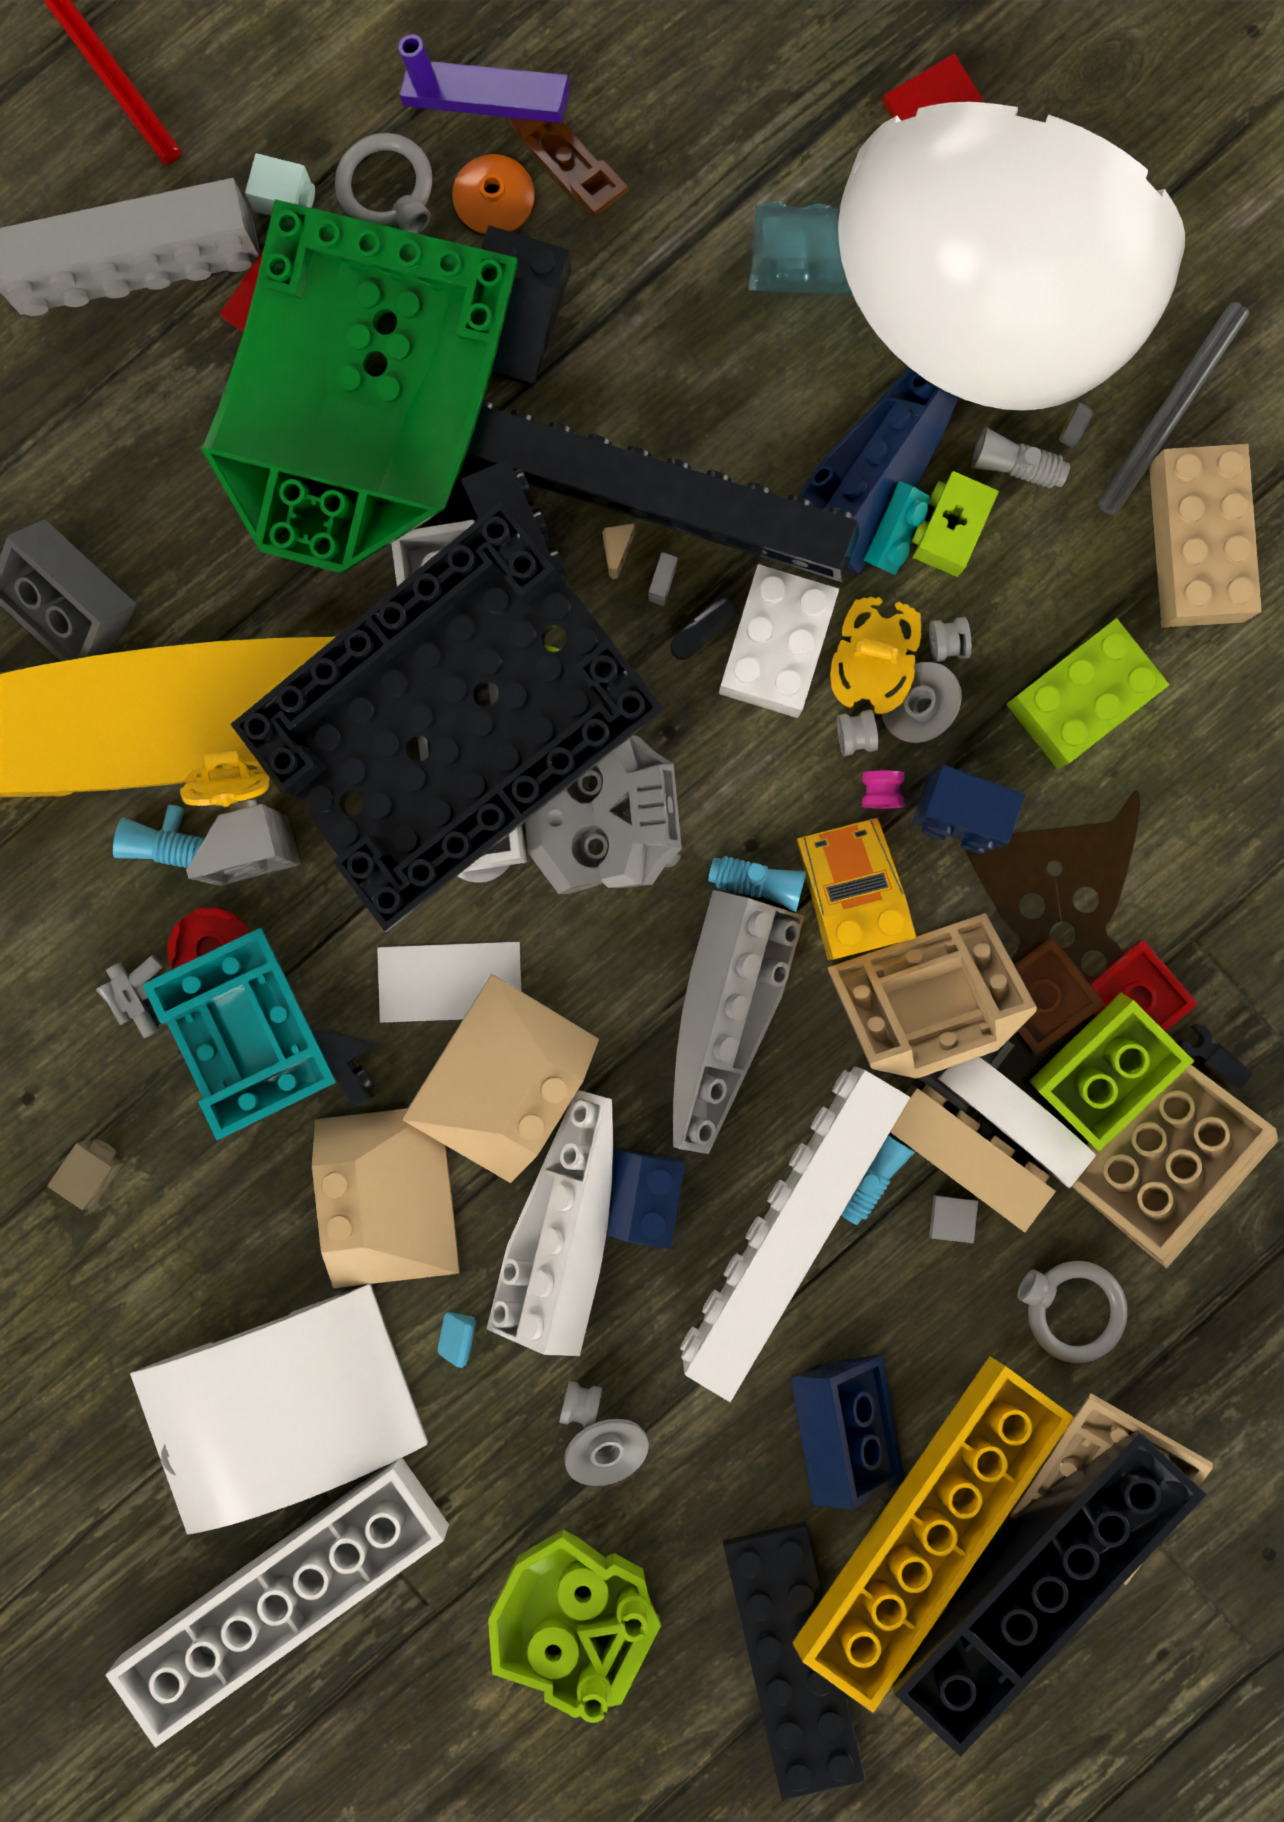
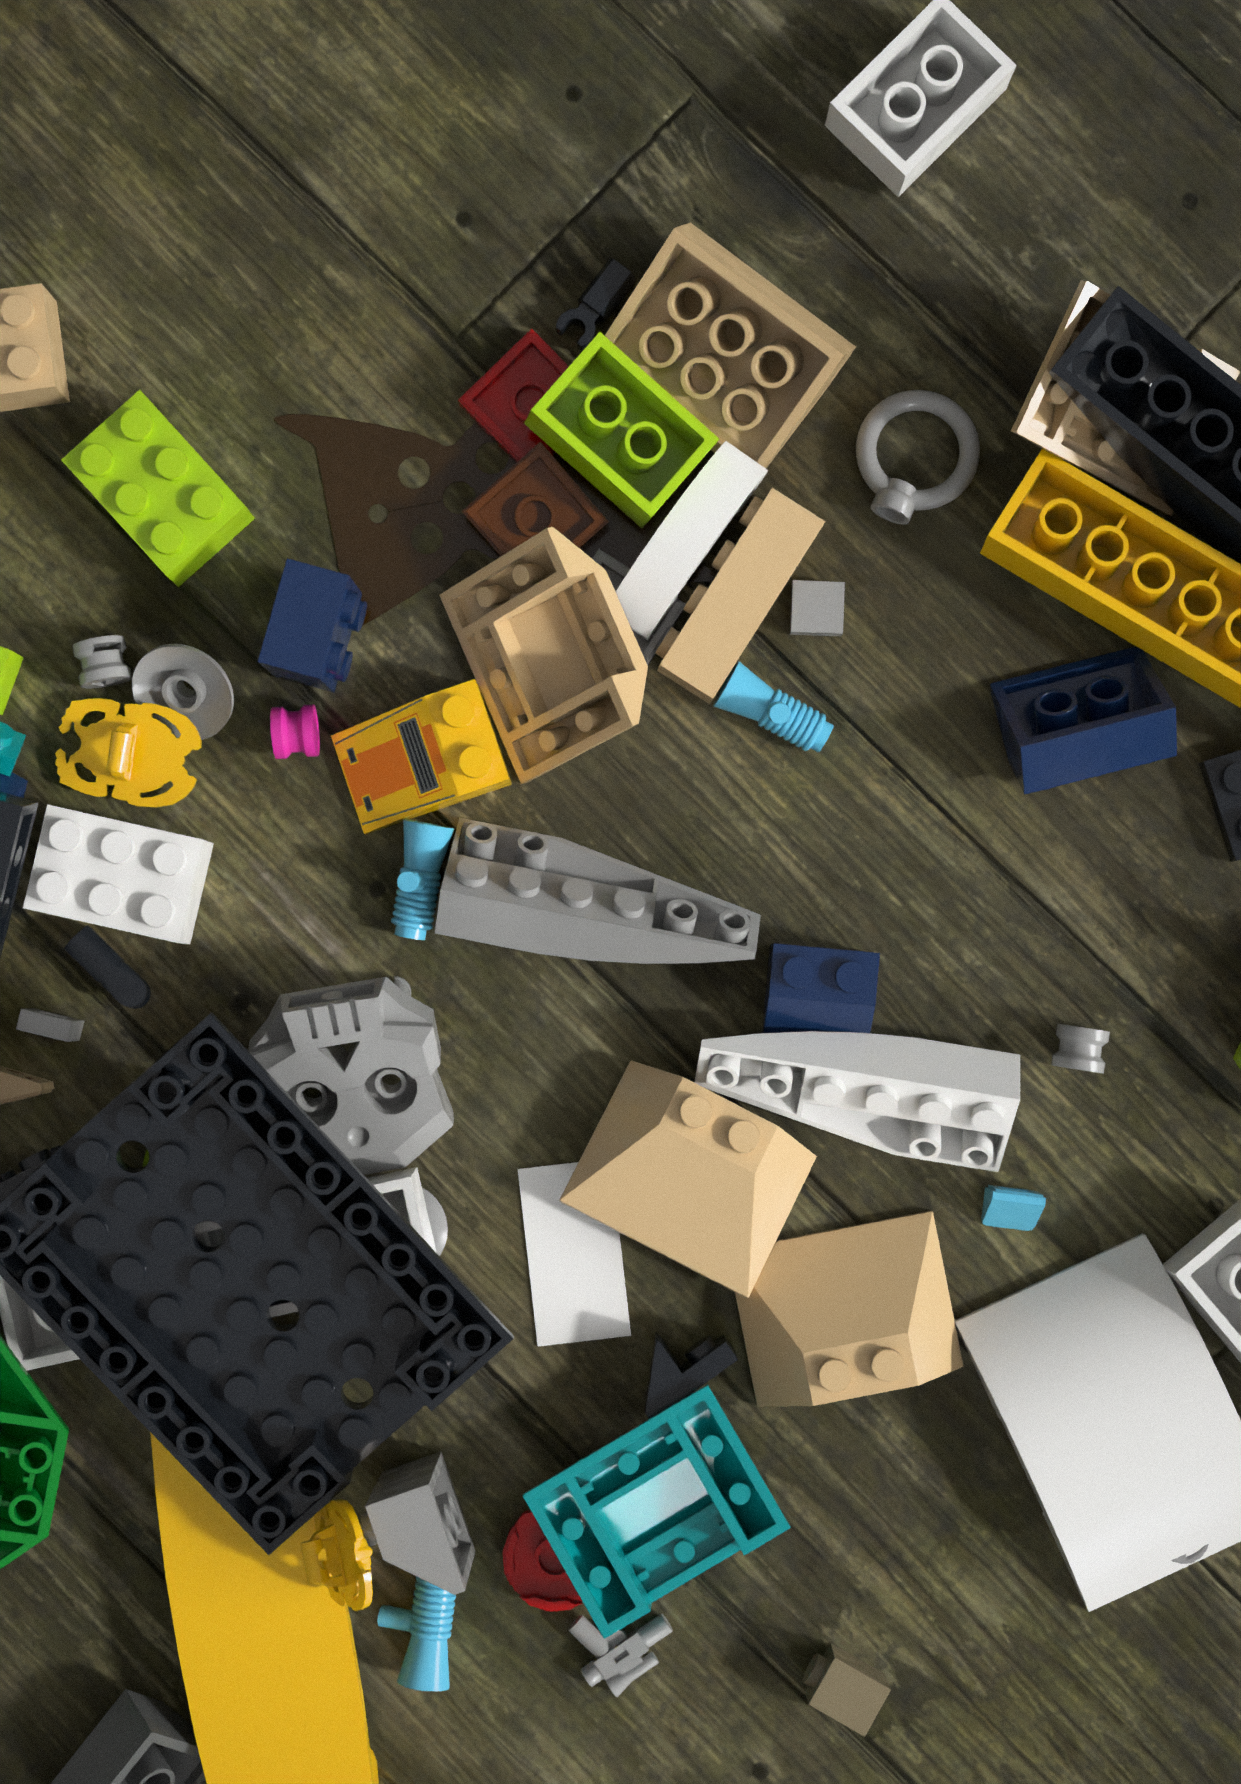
camera: 90 degrees left, 0 degrees up
light grey dish [564,1419,649,1486] -> none
white brick [680,1066,910,1402] -> none
light grey wheel [837,710,878,756] -> none

